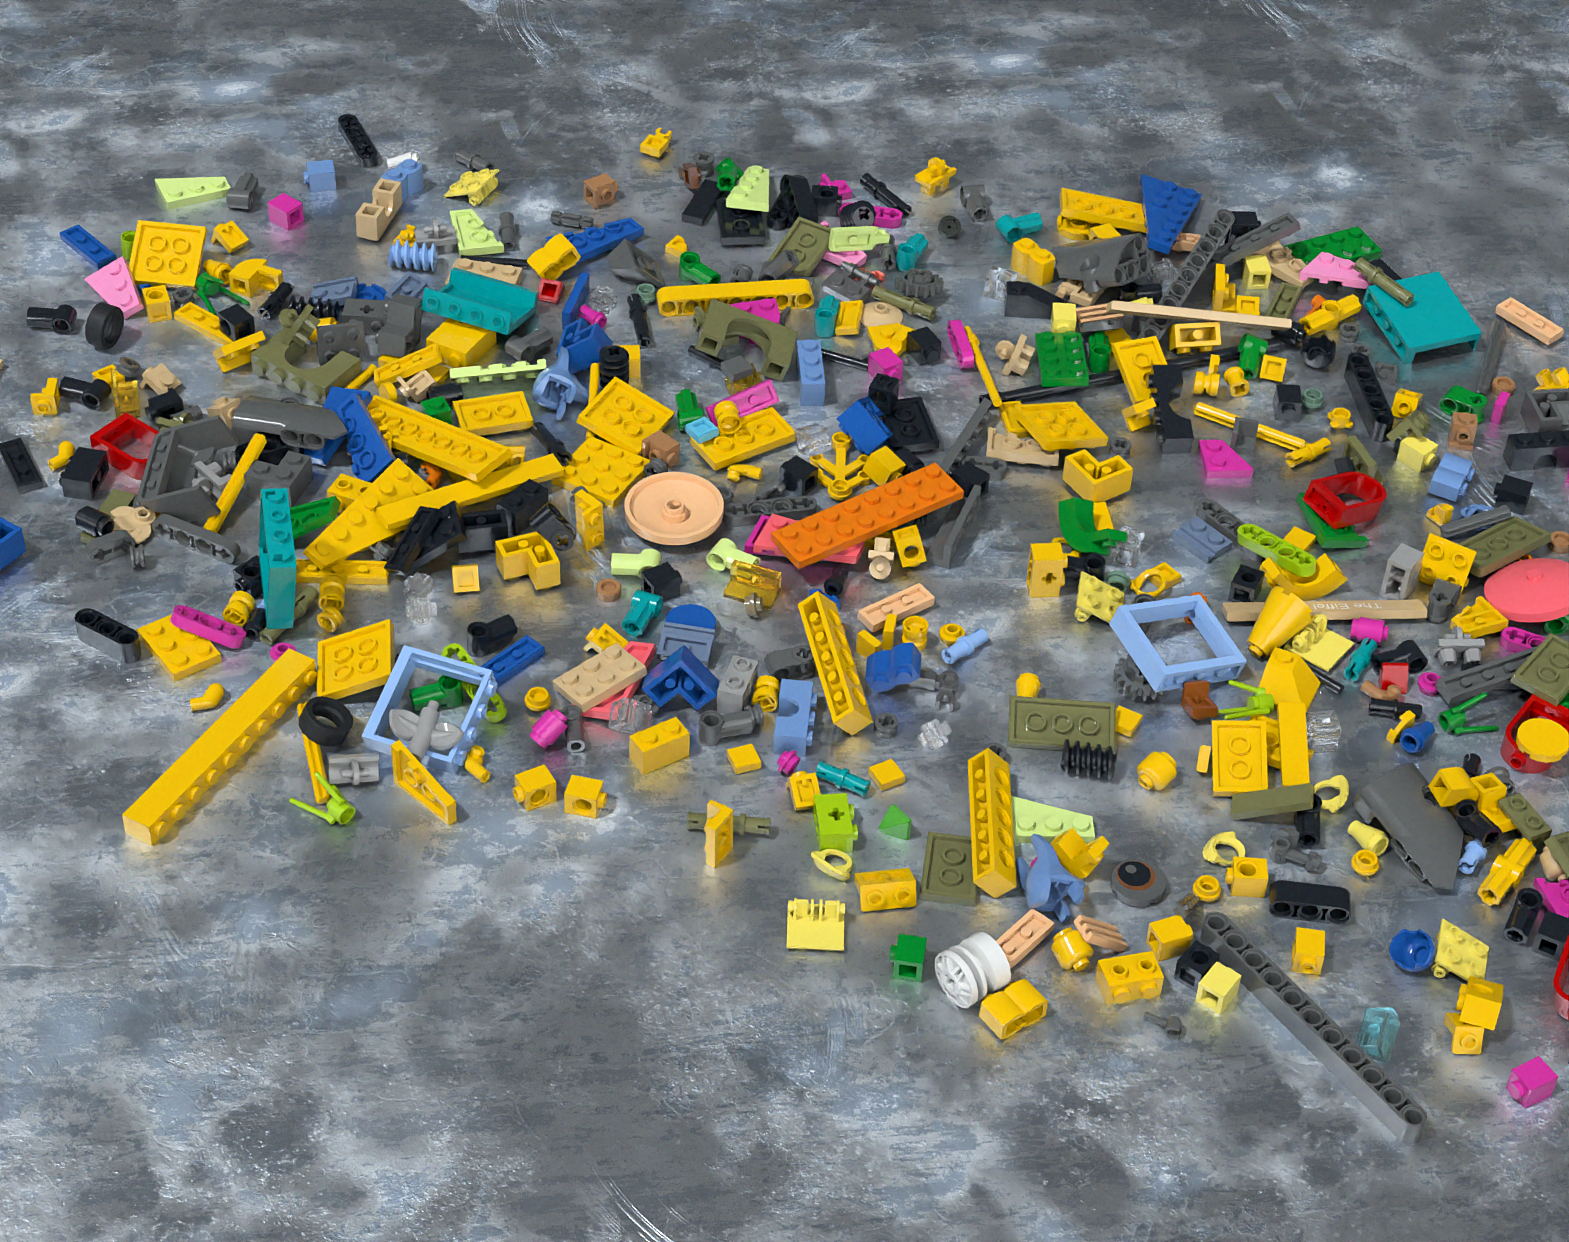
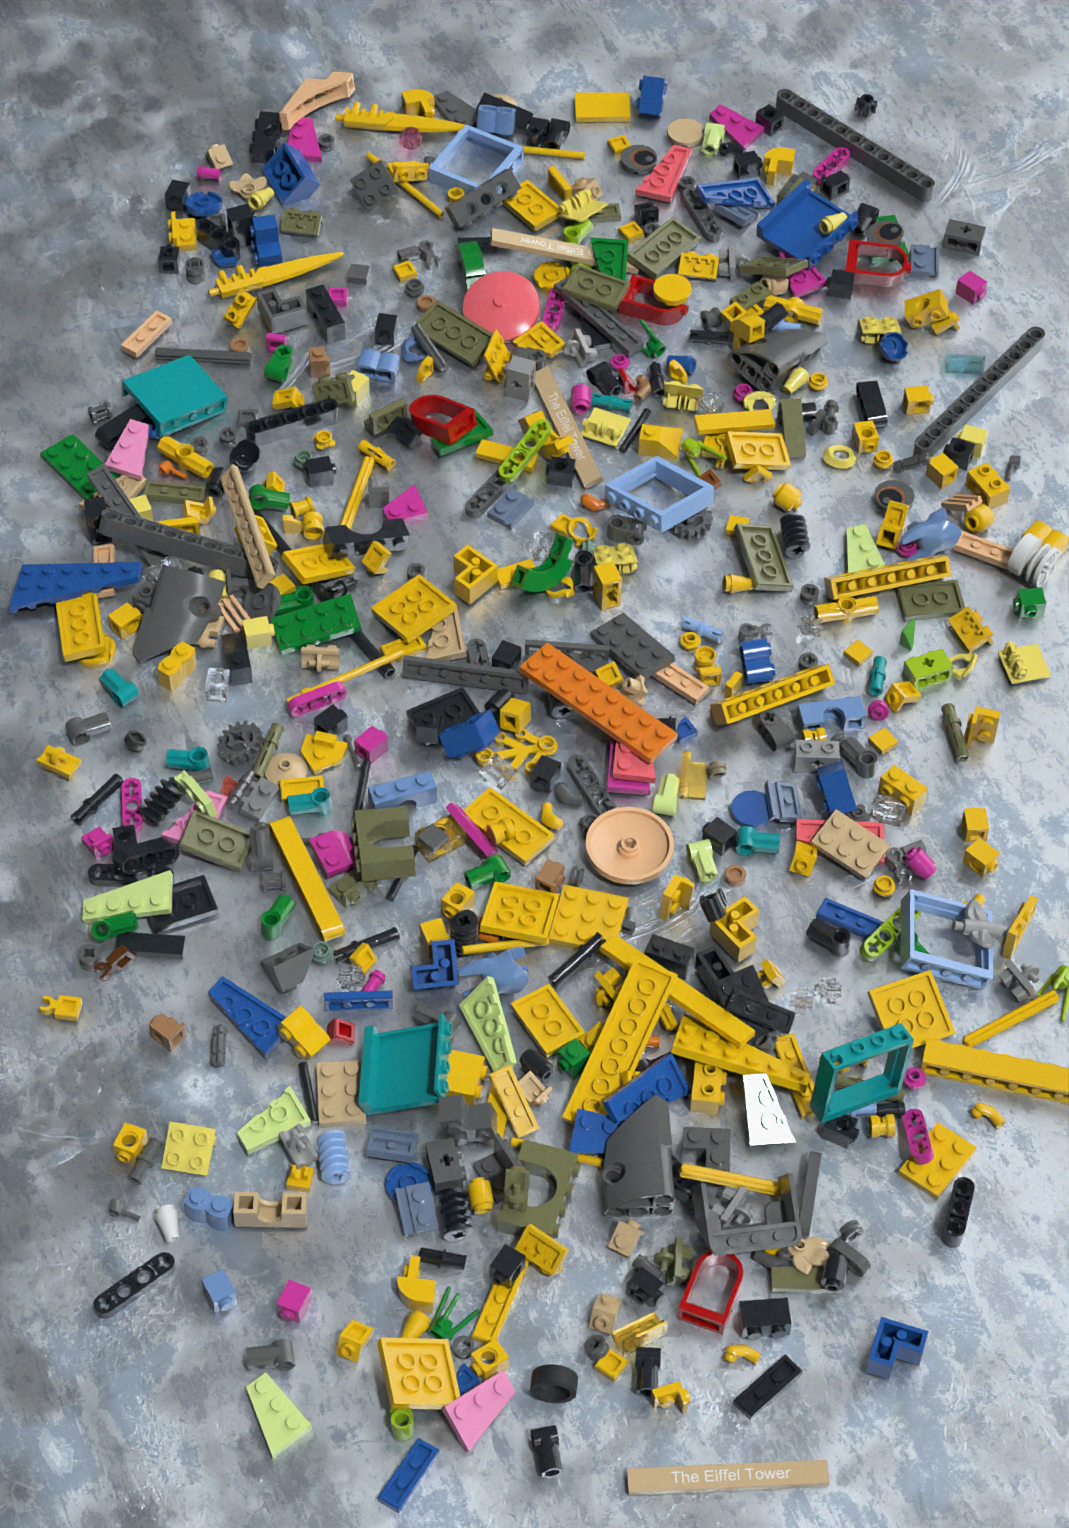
camera: 105 degrees left, 10 degrees up
black tyre [299,697,353,746] -> none
yellow tile [379,382,397,403] -> none
dark grey pin [499,212,516,251] -> none
yellow tile [665,235,687,258] -> none
medium azure tile [685,416,719,444] -> none
yellow cone [1247,586,1315,658] -> none
olive pin [1354,257,1415,307] -> none
black piece [1502,888,1543,945] -> none
none -> dark grey bush [88,401,113,424]
none -> dark grey hand [109,1199,141,1222]
none -> yellow brick [113,1122,148,1164]
none -> black axle [324,577,358,600]
none -> yellow tile [349,943,377,975]
none -> yellow brick [441,881,475,919]
none -> dark grey plate [590,613,675,679]
none -> light yellow hinge [663,381,704,412]
none -> dark pink plate [733,384,753,402]
none -> yellow piece [814,596,879,623]

